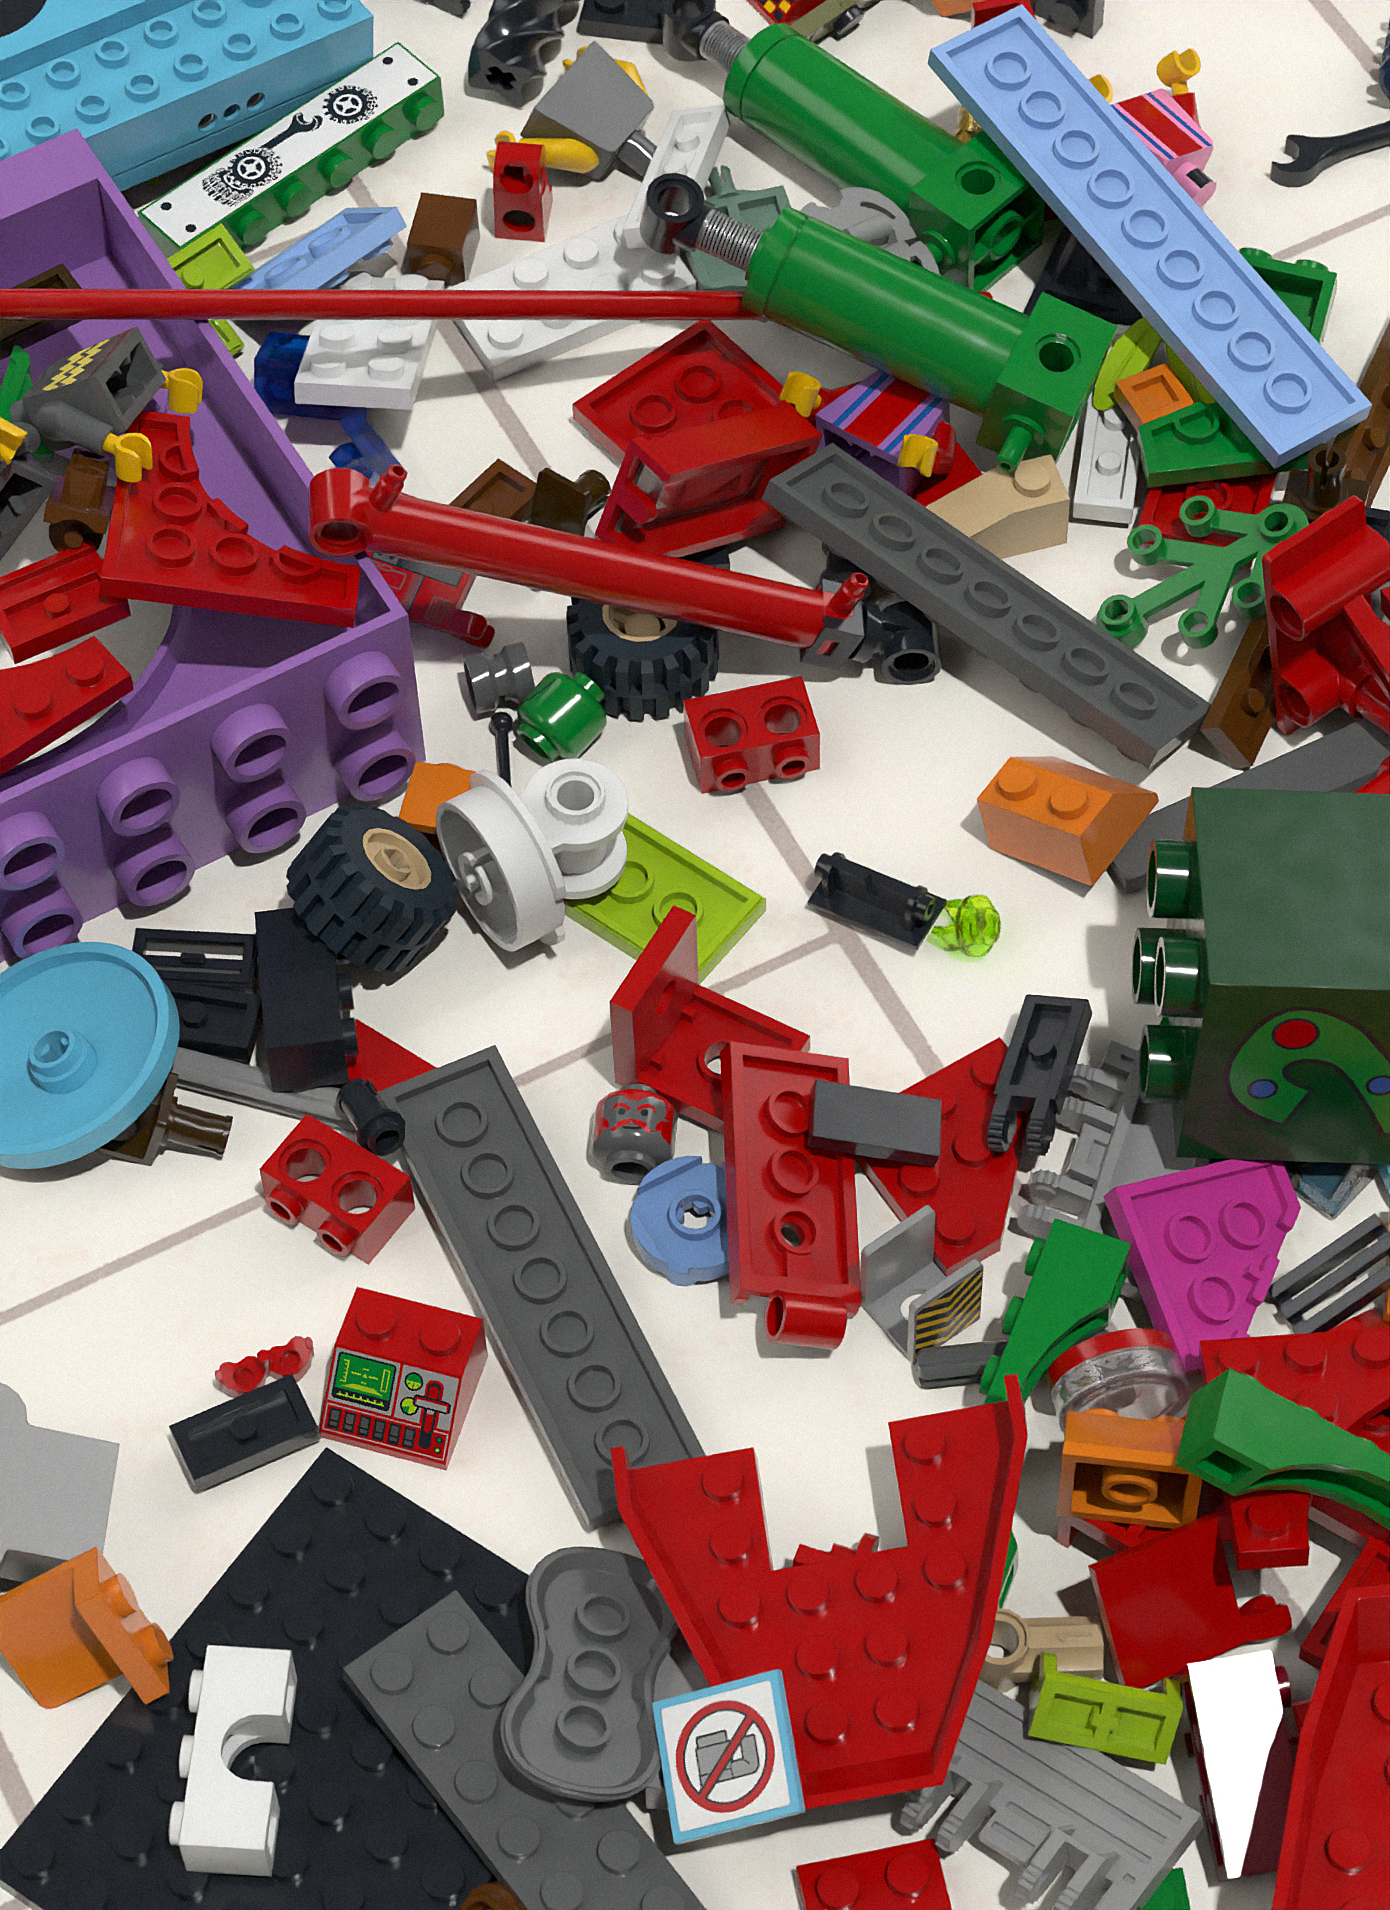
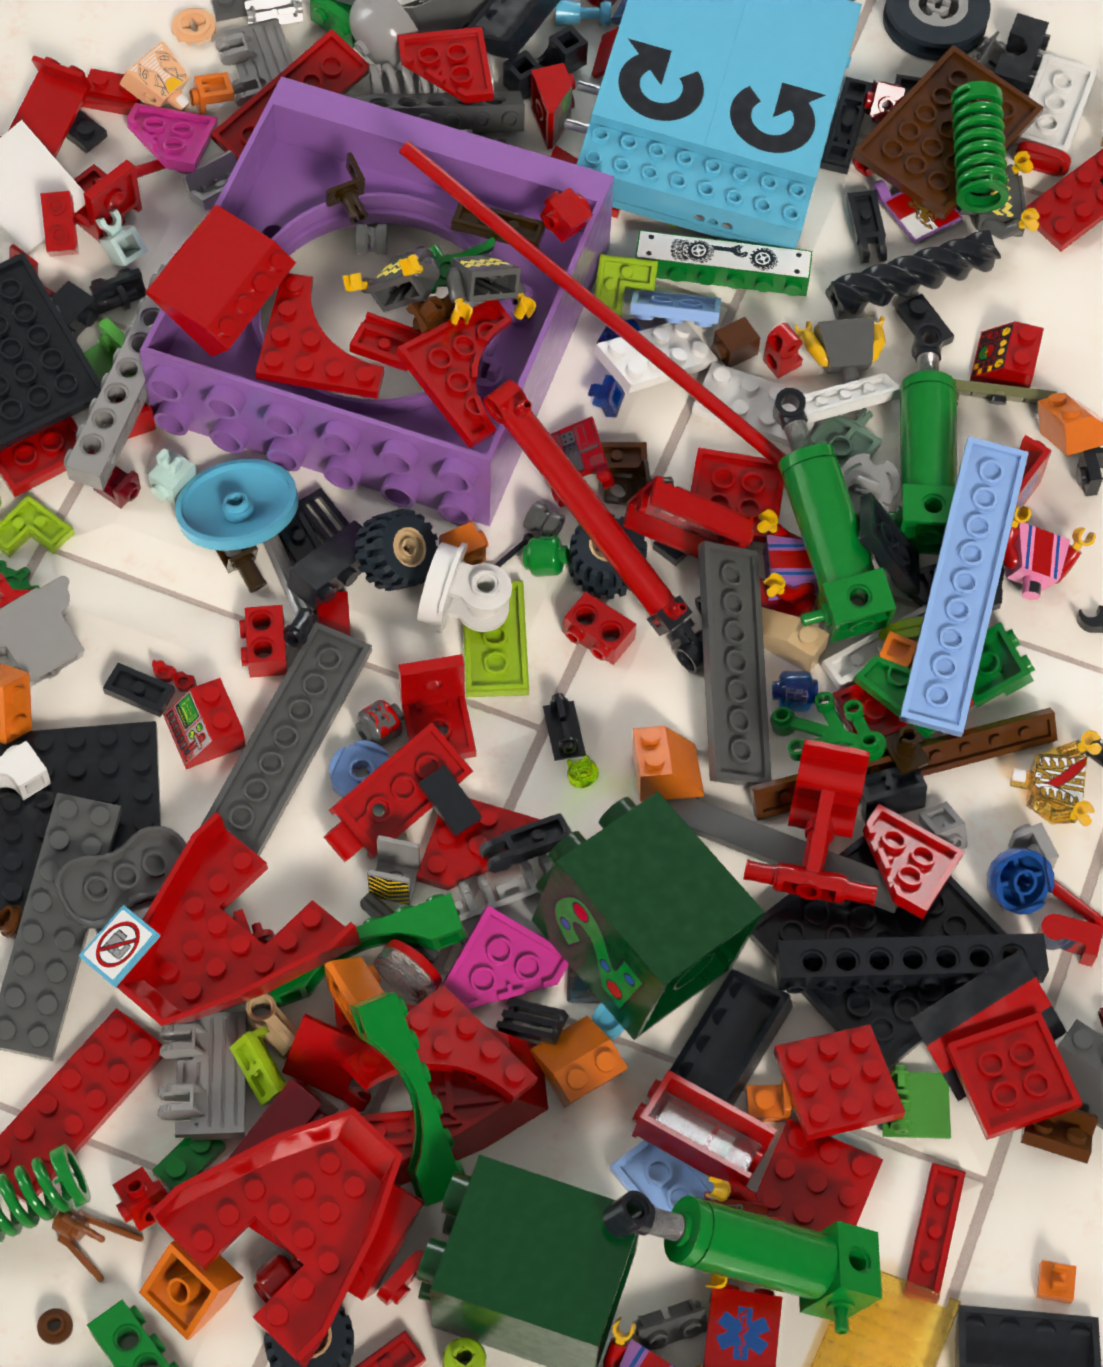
camera: 45 degrees right, 5 degrees up
none -> red brick [539,187,593,243]
none -> clear blue head [772,670,818,712]
none -> black plate [858,492,920,598]

